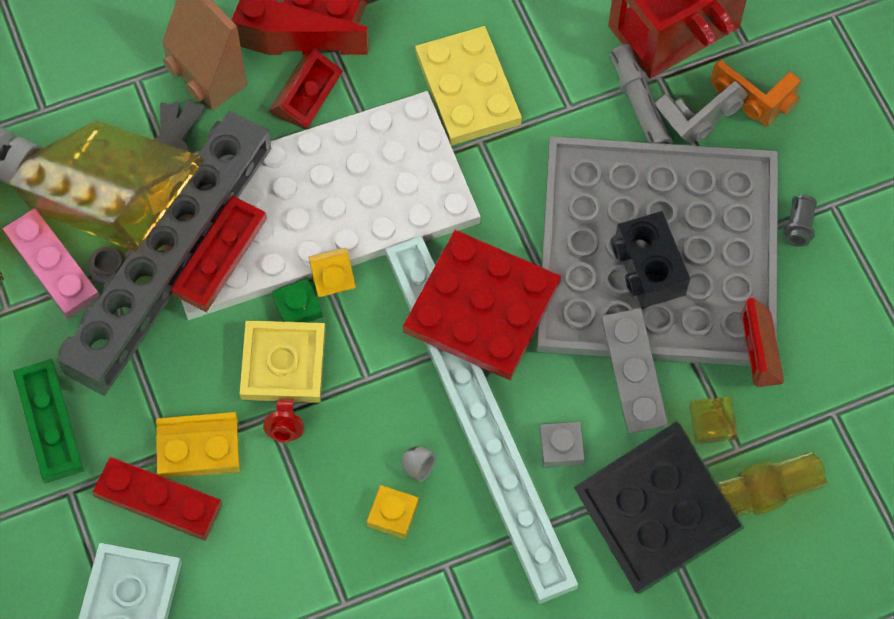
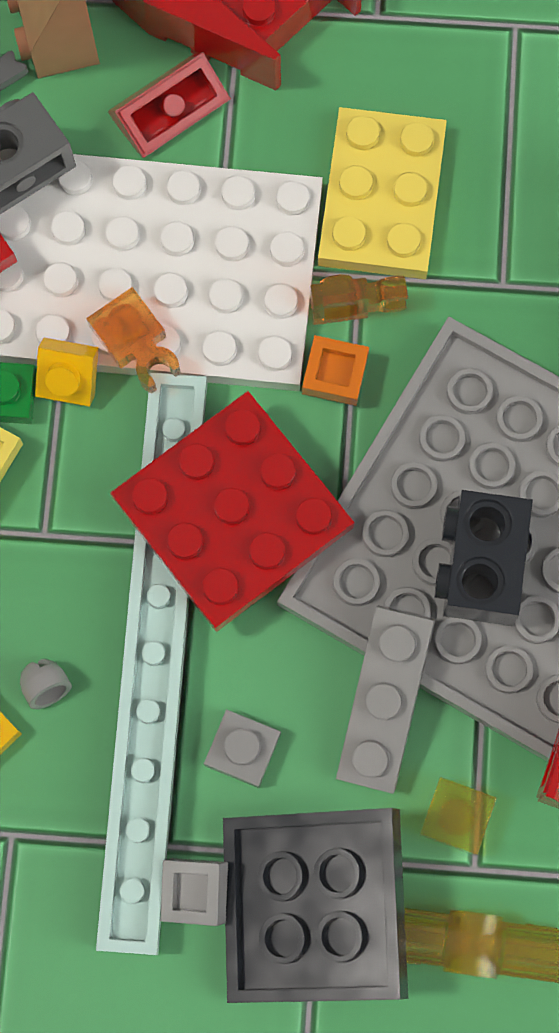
camera: 30 degrees right, 10 degrees up
none -> clear orange plate [86,287,181,394]
none -> light grey plate [160,858,228,926]
none -> orange plate [302,335,369,406]
none -> clear orange plate [310,274,408,325]

